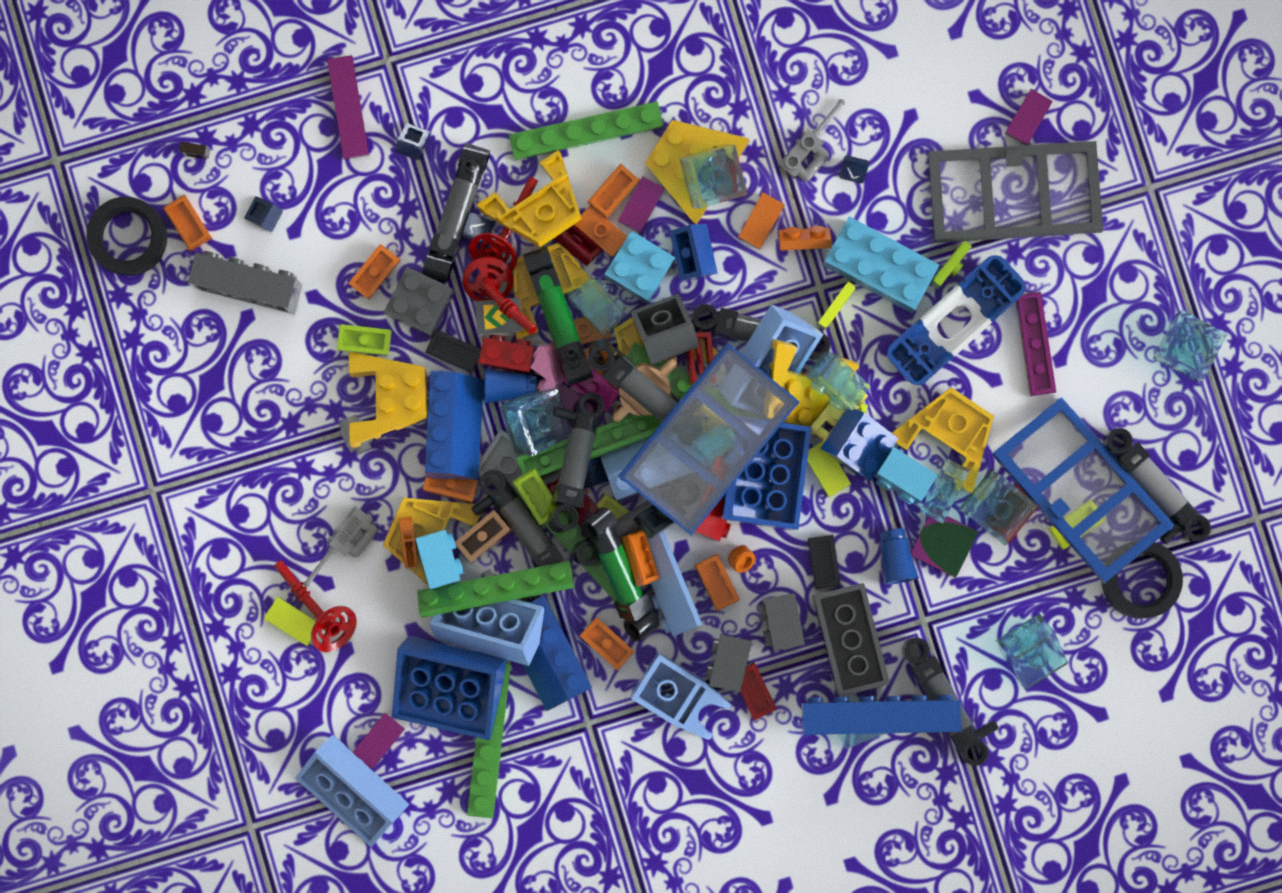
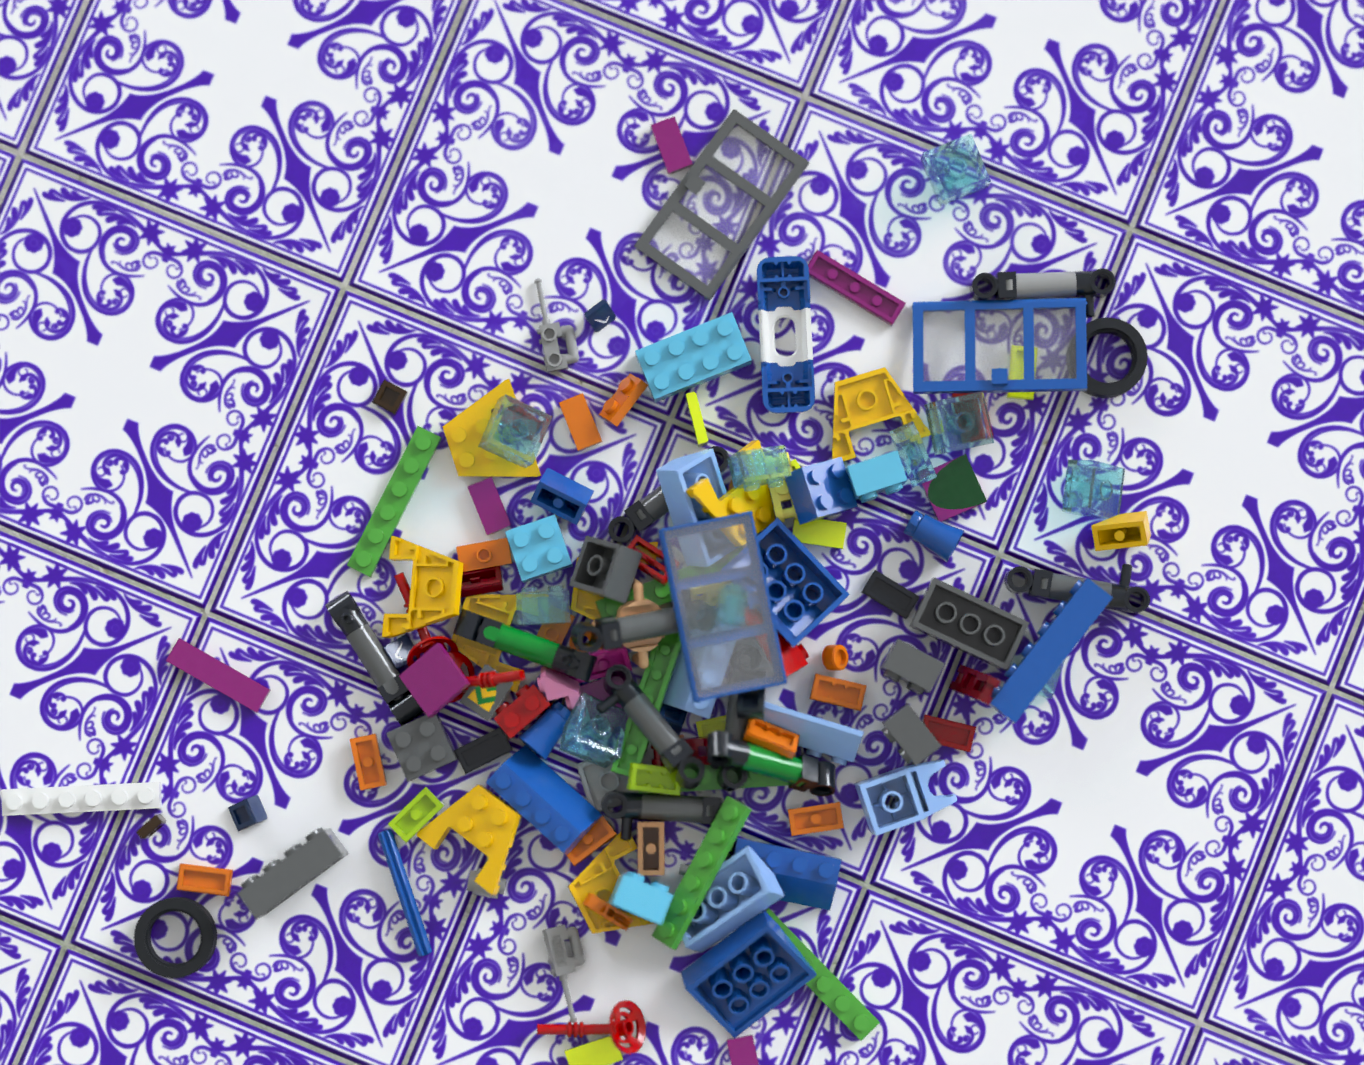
camera: 50 degrees left, 0 degrees up
dark blue slope [396,123,430,160] -> none
orange plate [587,163,640,219] -> none
lime plate [931,241,972,289] -> none
none -> white plate [1,782,162,816]
none -> dark brown tile [372,379,408,415]
none -> blue axle [378,829,432,956]
none -> magenta tile [399,643,470,718]
none -> dark red plate [949,664,1001,705]
none -> yellow slope [1091,511,1151,551]

